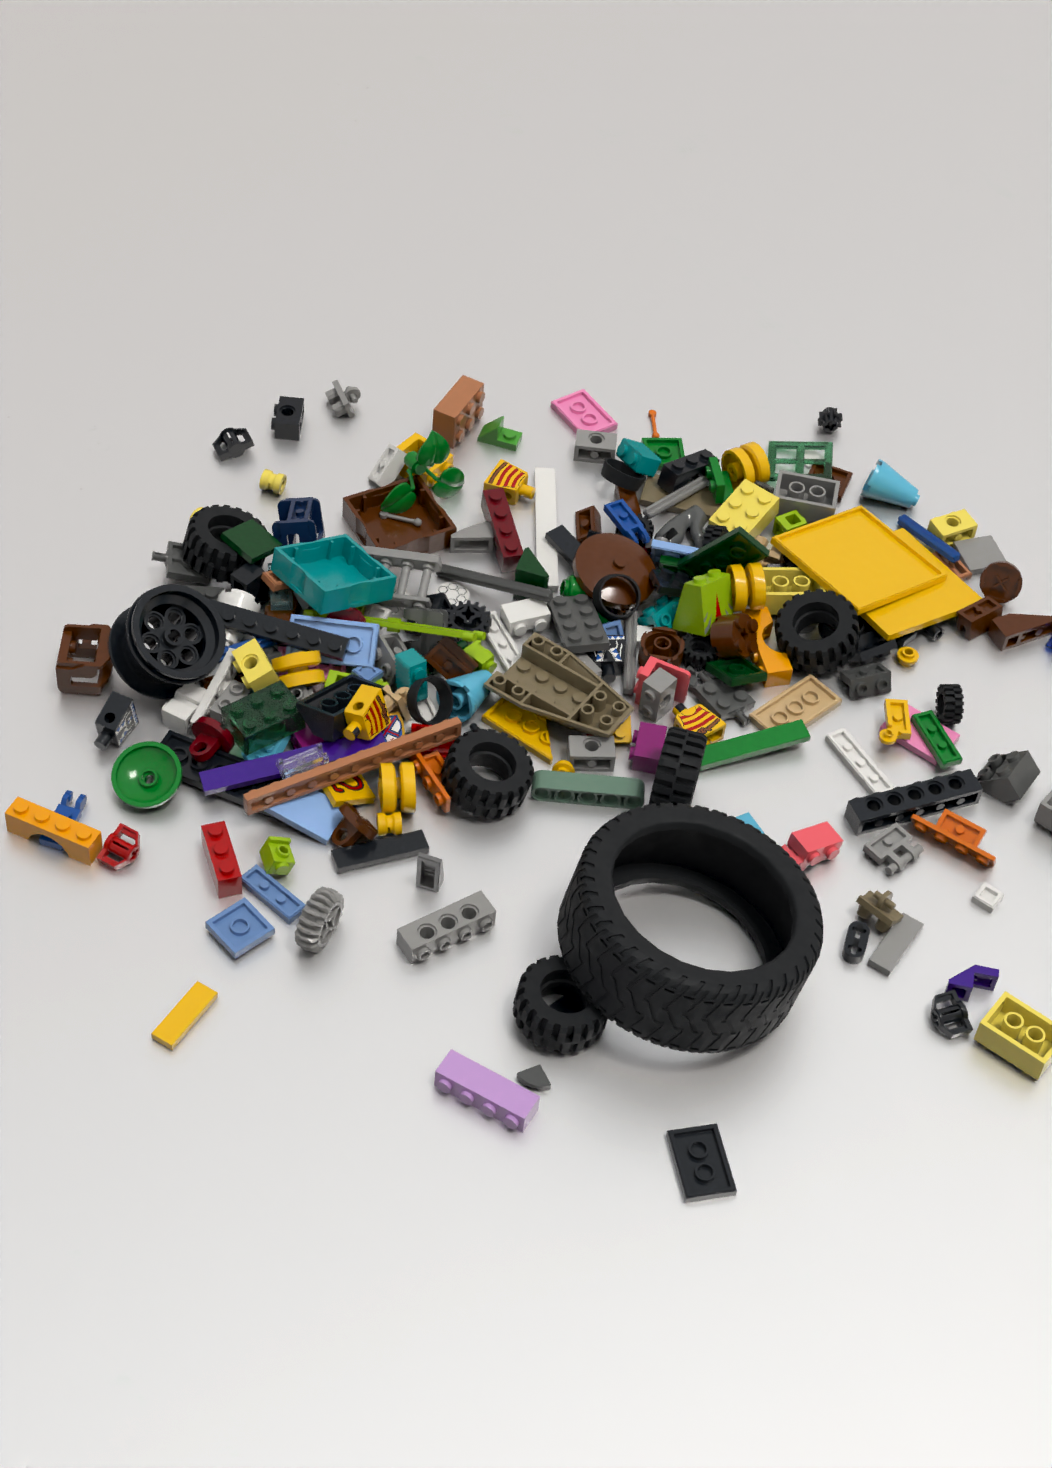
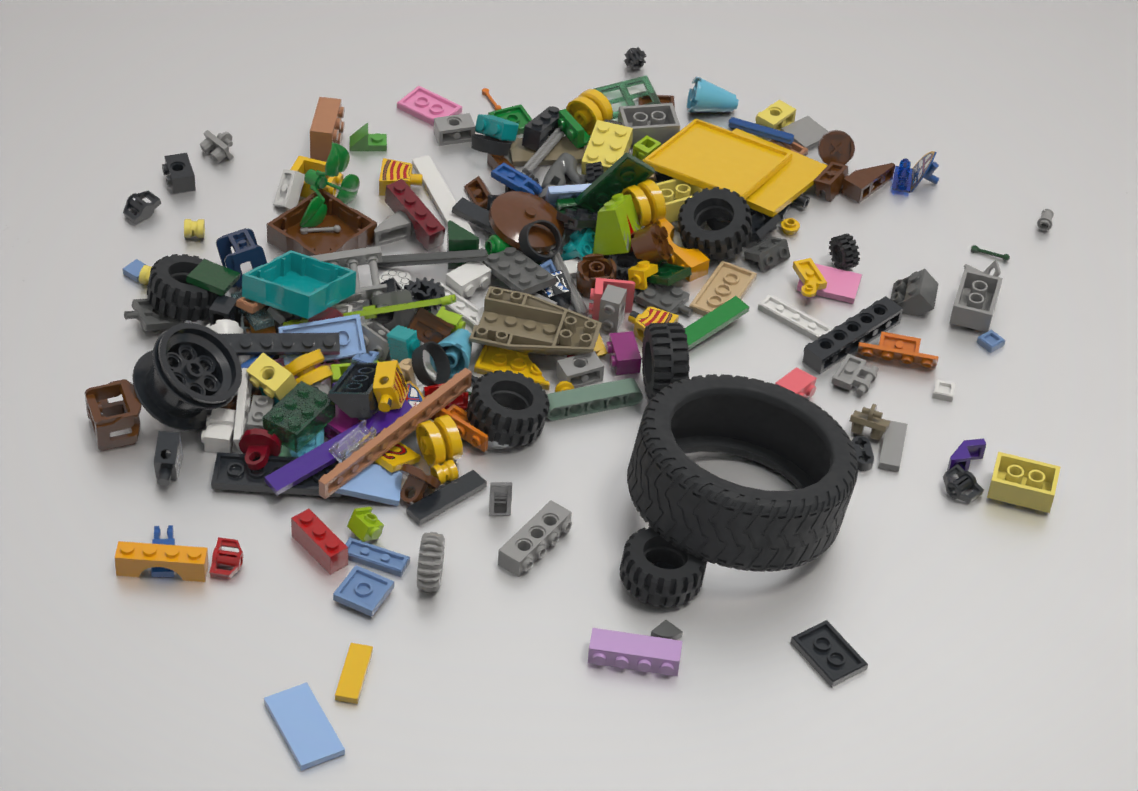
camera: 20 degrees left, 5 degrees down
green dish [111,741,182,809] -> none
green tile [911,710,963,769] -> none
none -> medium blue tile [123,259,146,282]
none -> light blue tile [264,682,345,771]
none -> yellow bracket [628,261,658,290]

